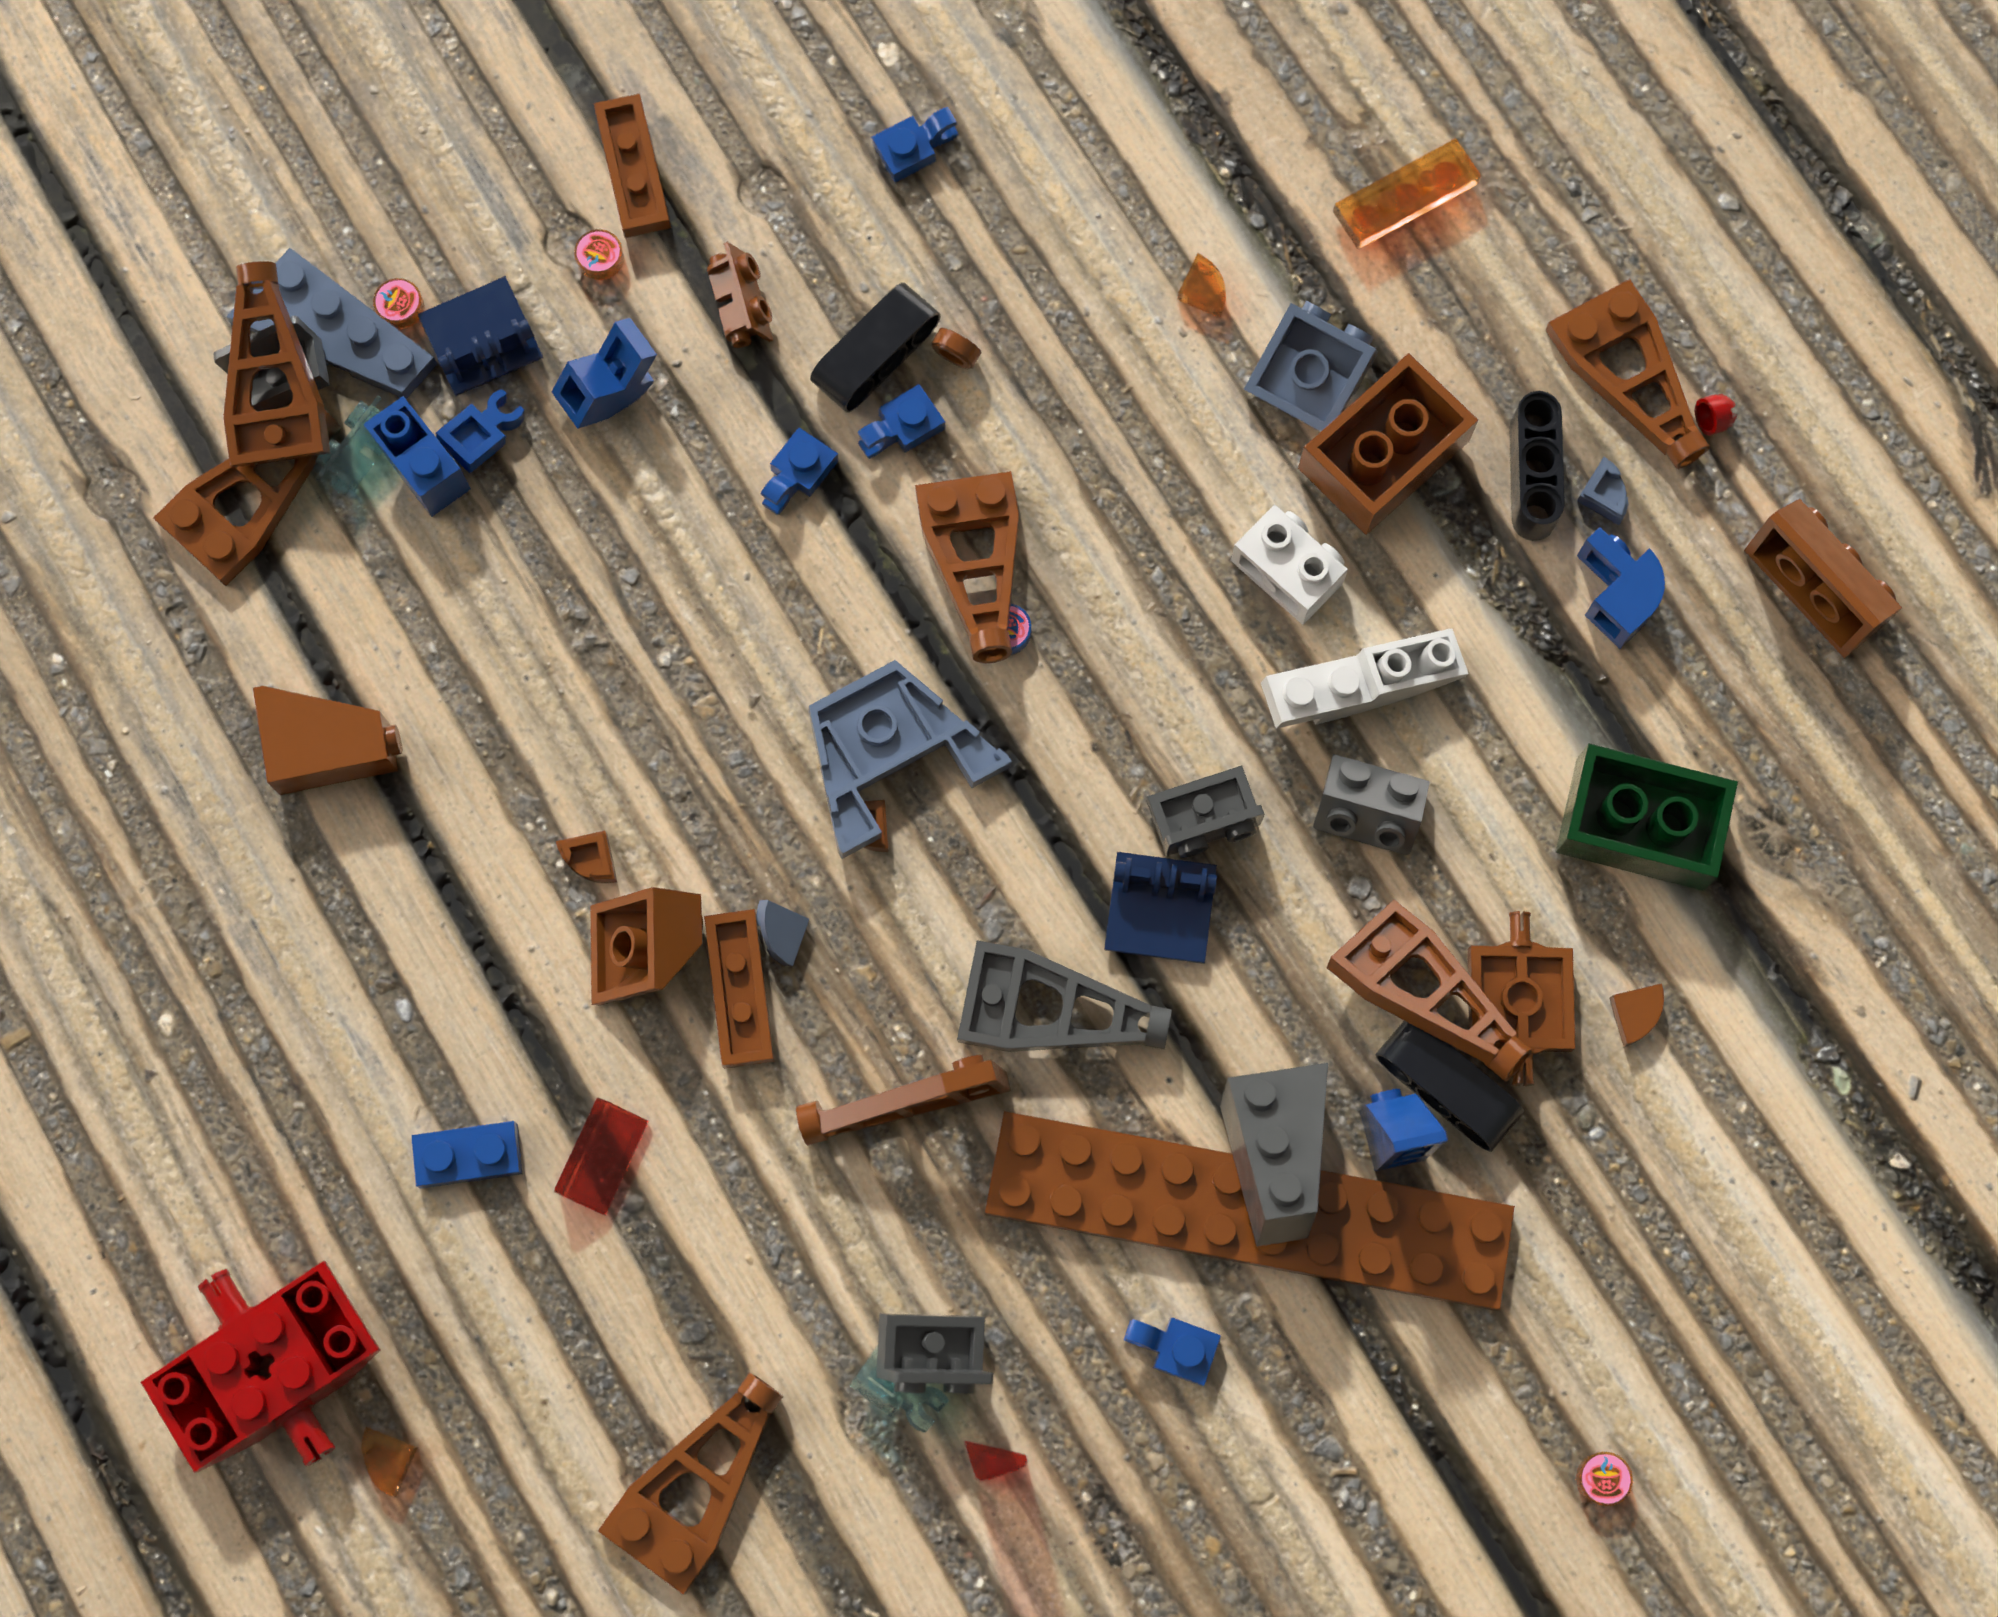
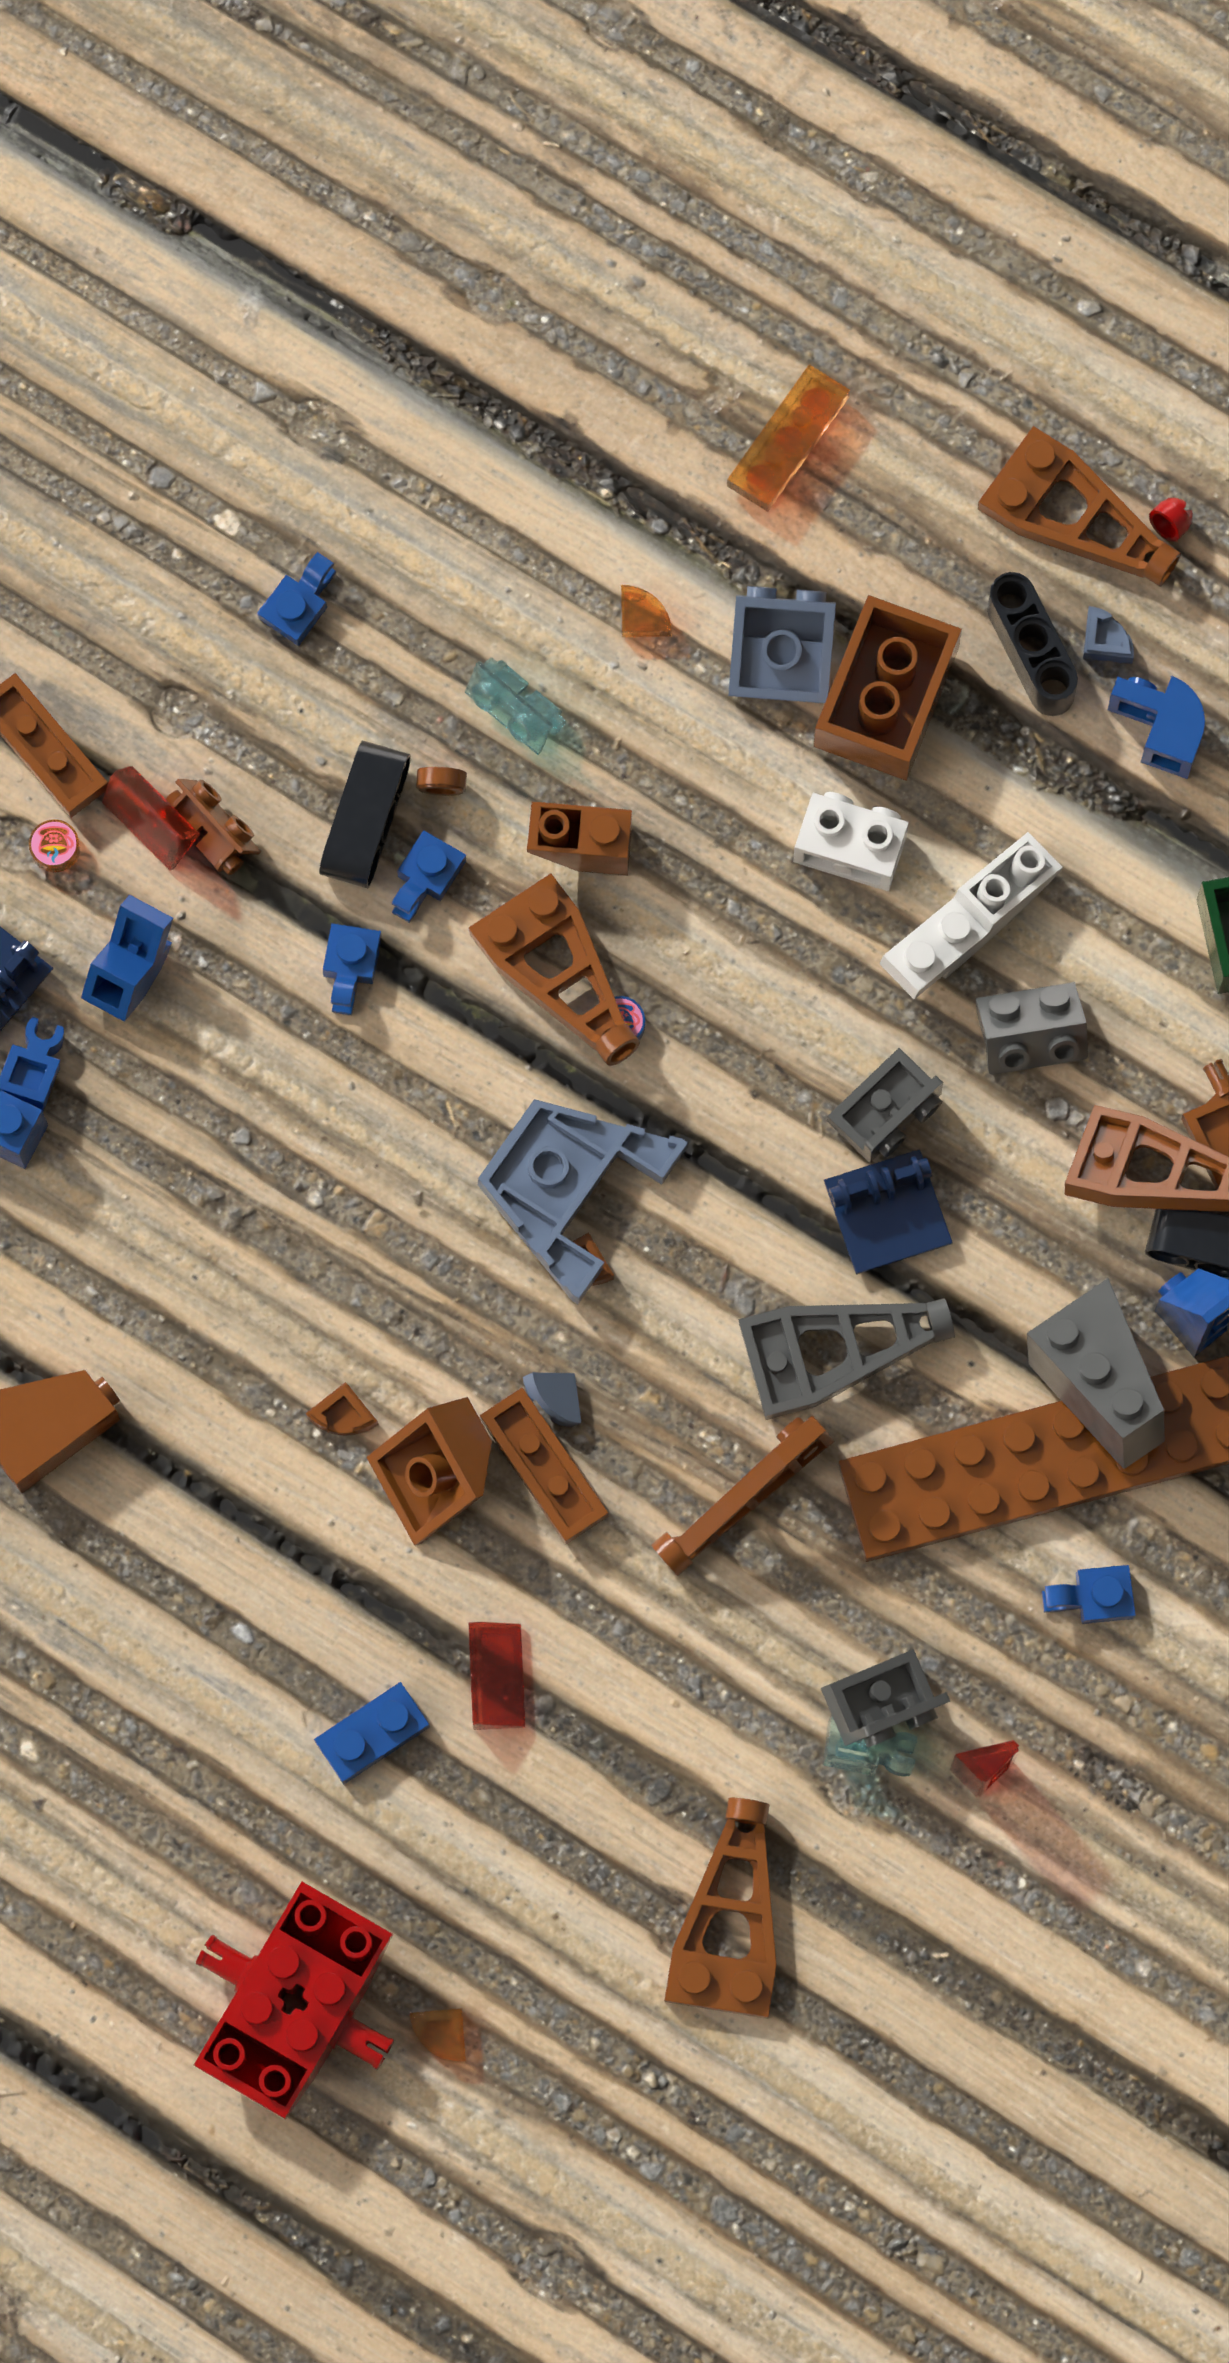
camera: 25 degrees left, 0 degrees up
none -> clear red slope [102,766,200,871]
none -> clear light blue hinge [465,657,566,755]
none -> dark orange slope [527,801,632,876]

